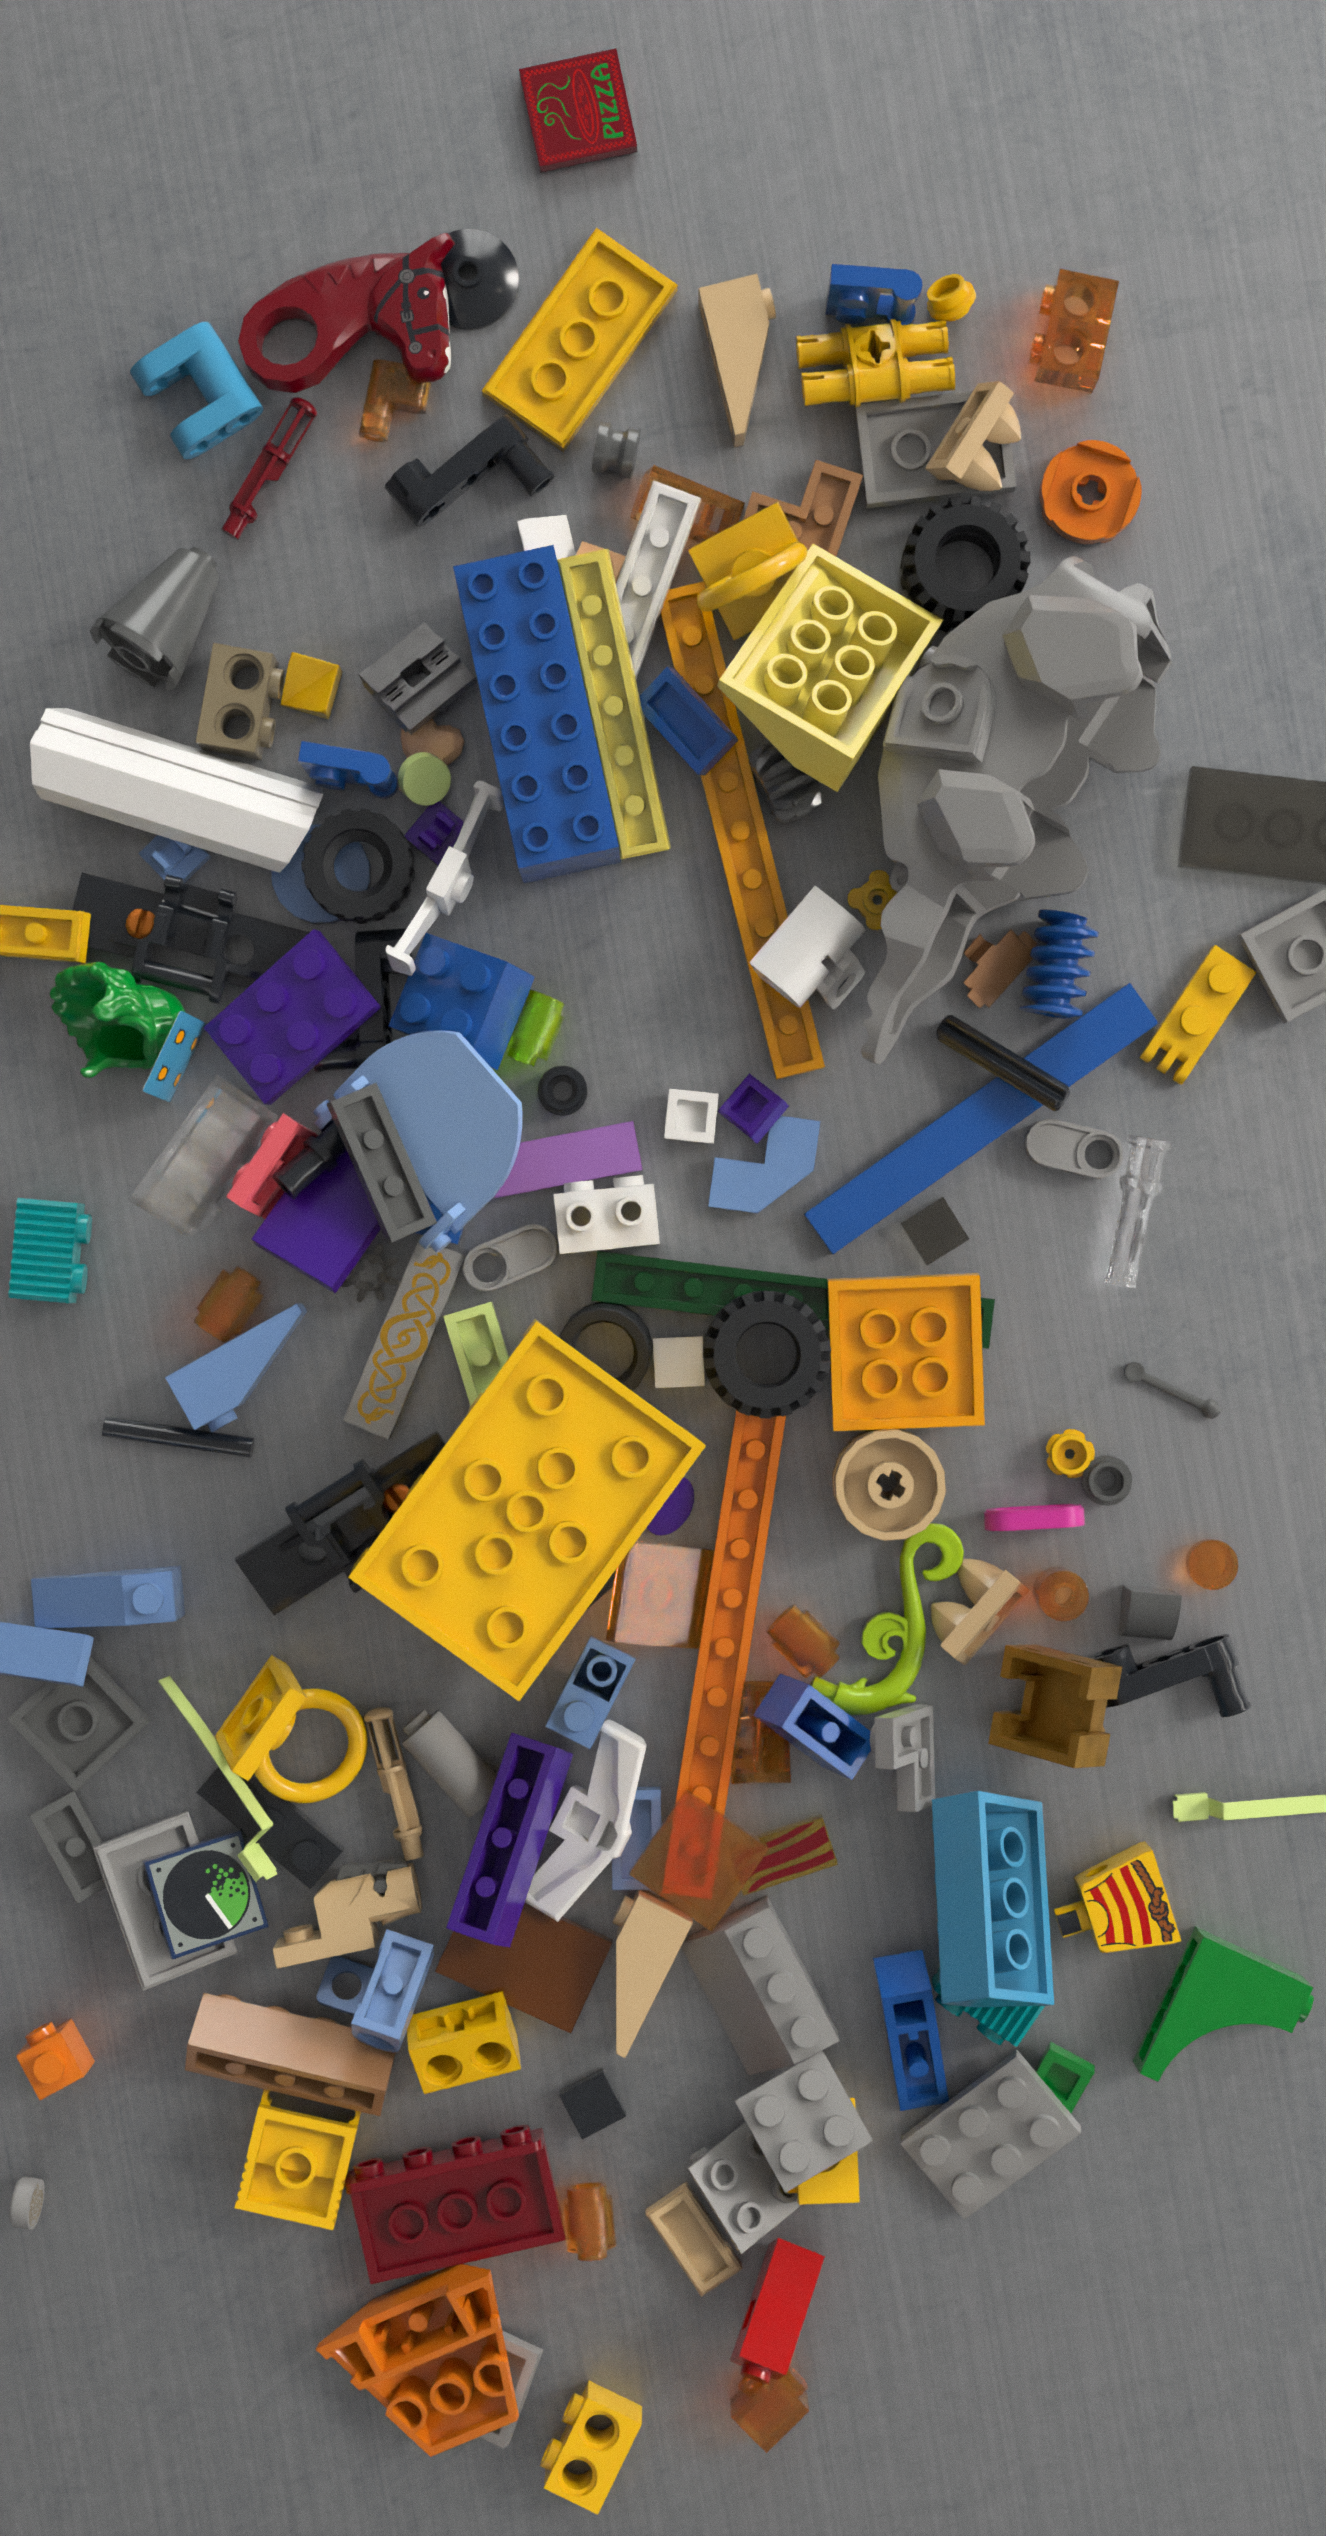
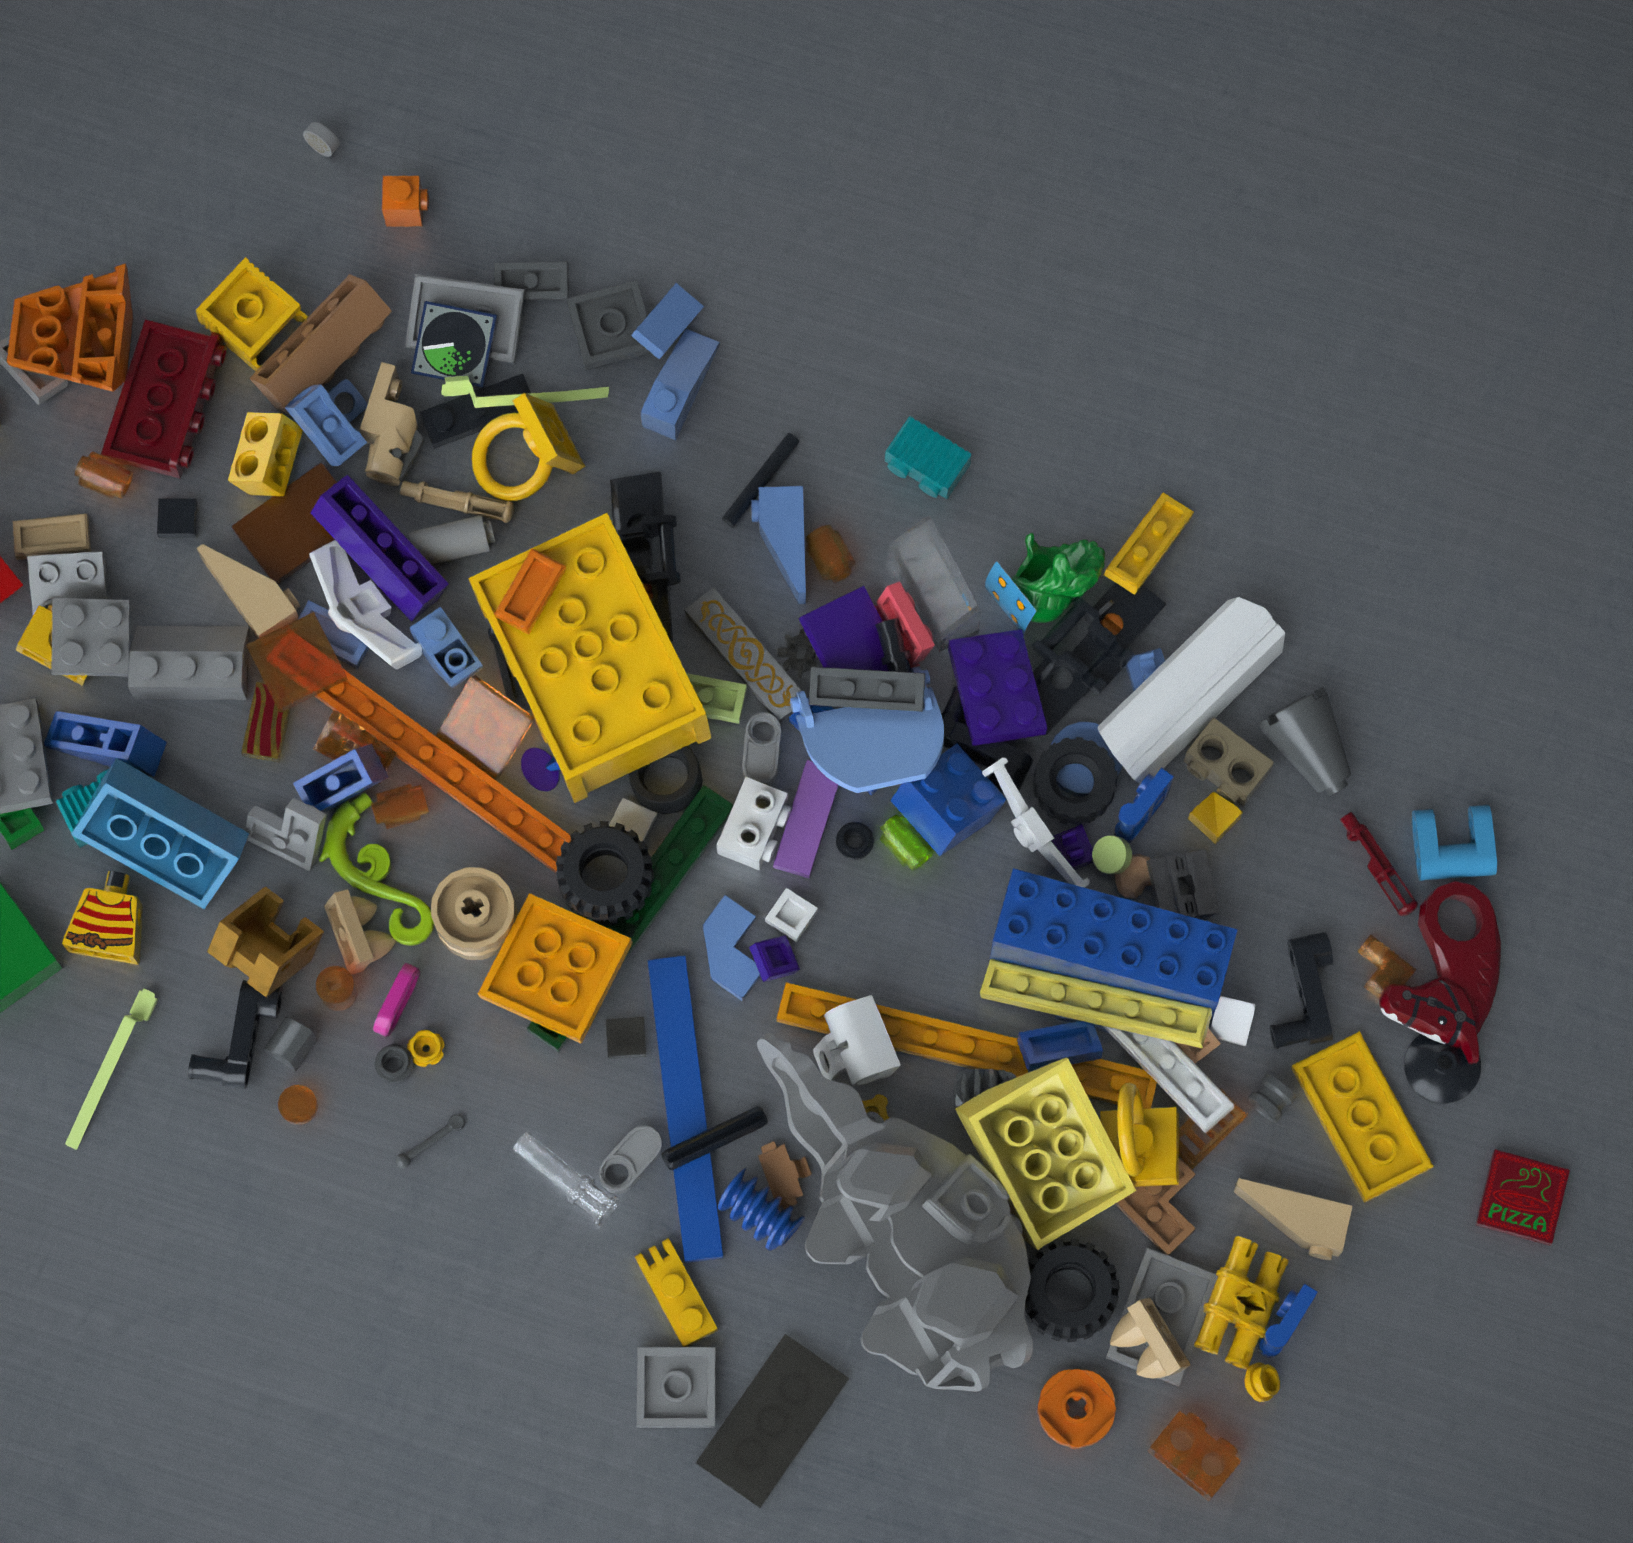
camera: 120 degrees right, 15 degrees down
none -> orange tile [494,548,566,635]

